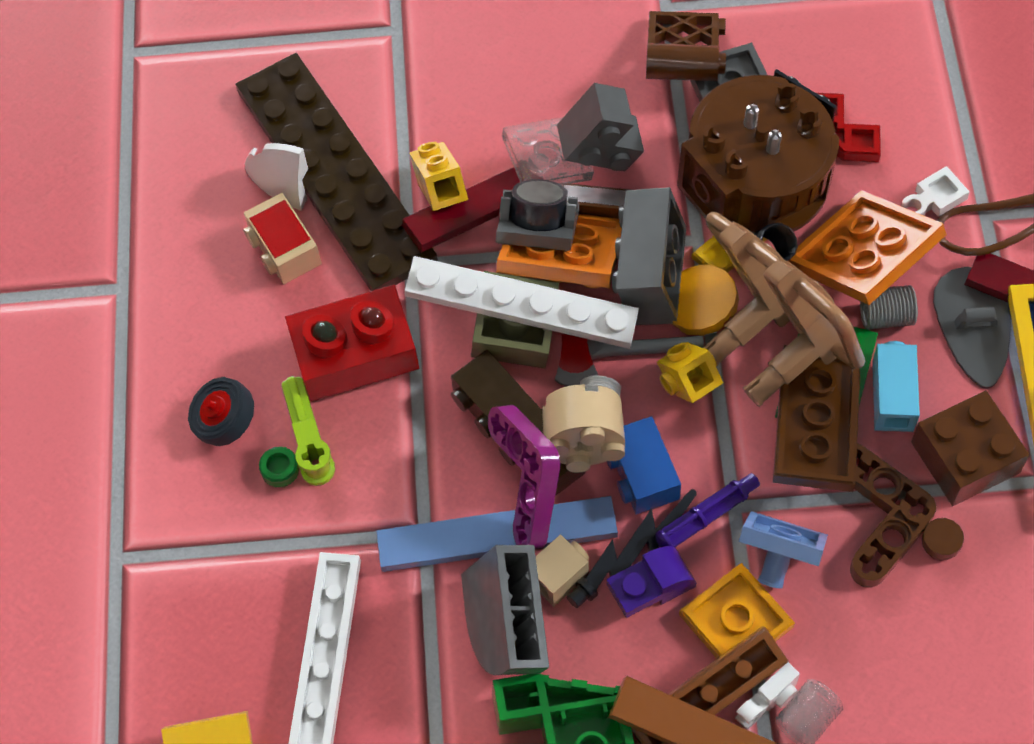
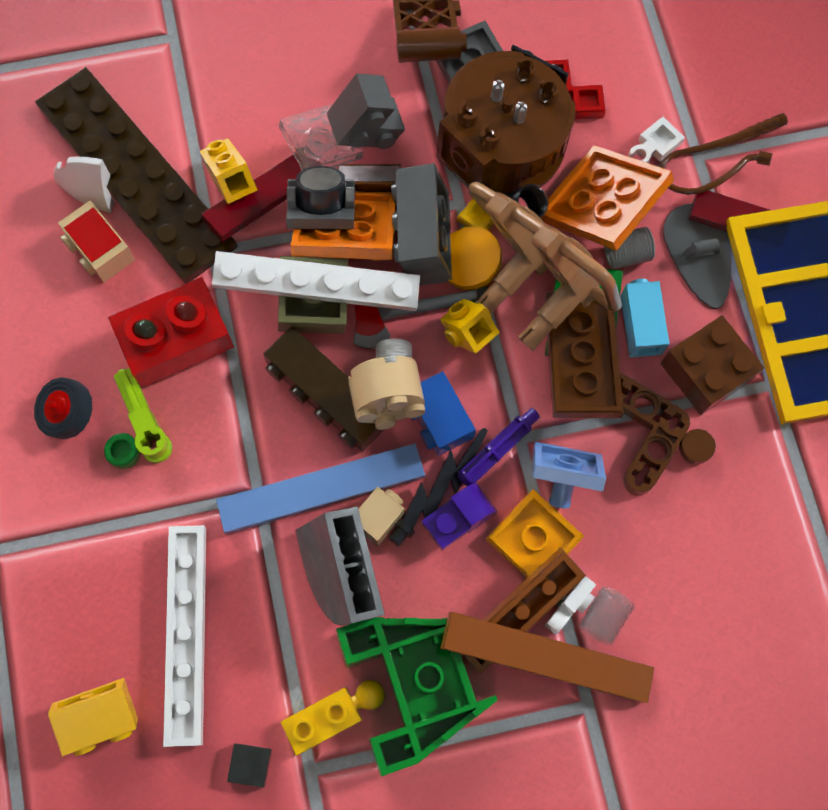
camera: 15 degrees left, 10 degrees up
magenta beam [488,405,560,549] -> none

